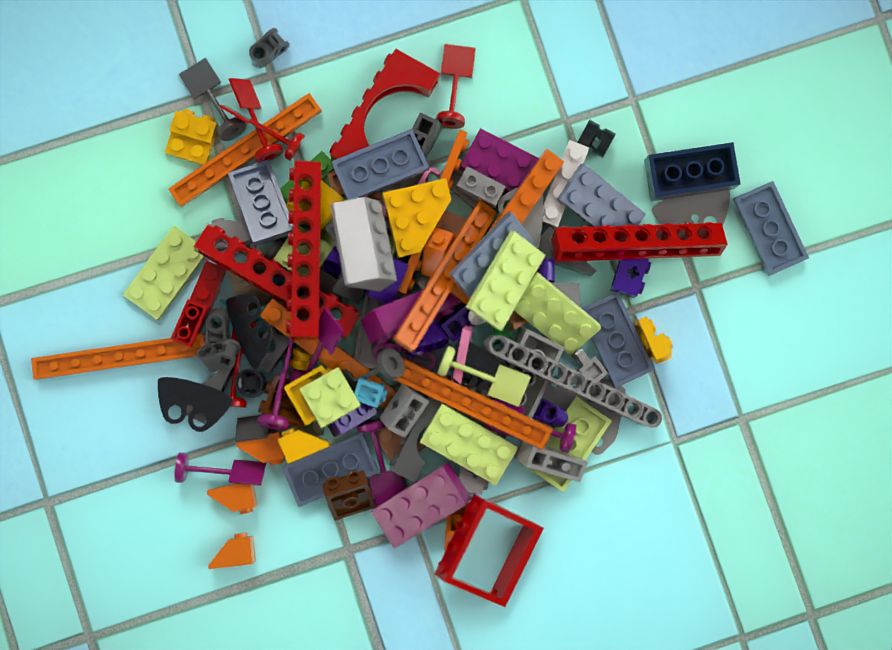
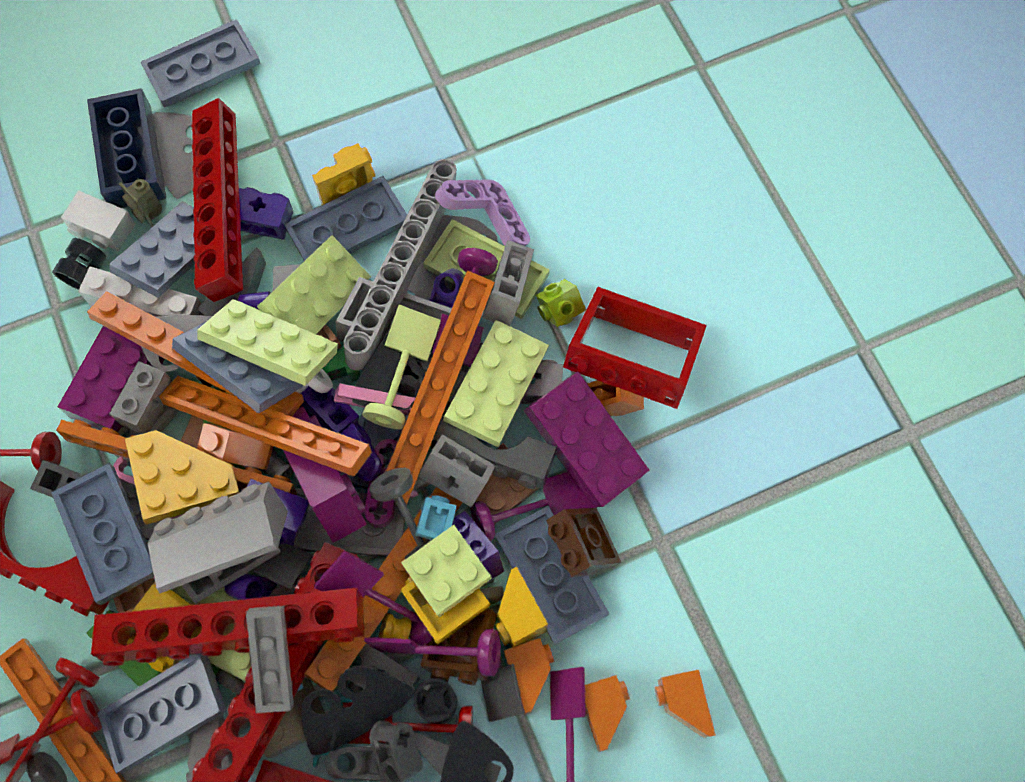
camera: 90 degrees left, 15 degrees down
light grey plate [571,349,608,387] -> none
none -> white brick [61,190,135,251]
none -> olive hinge [119,179,162,227]
none -> light grey plate [246,606,294,713]
none -> lavender beam [435,180,530,246]
none -> lime brick [536,279,586,327]

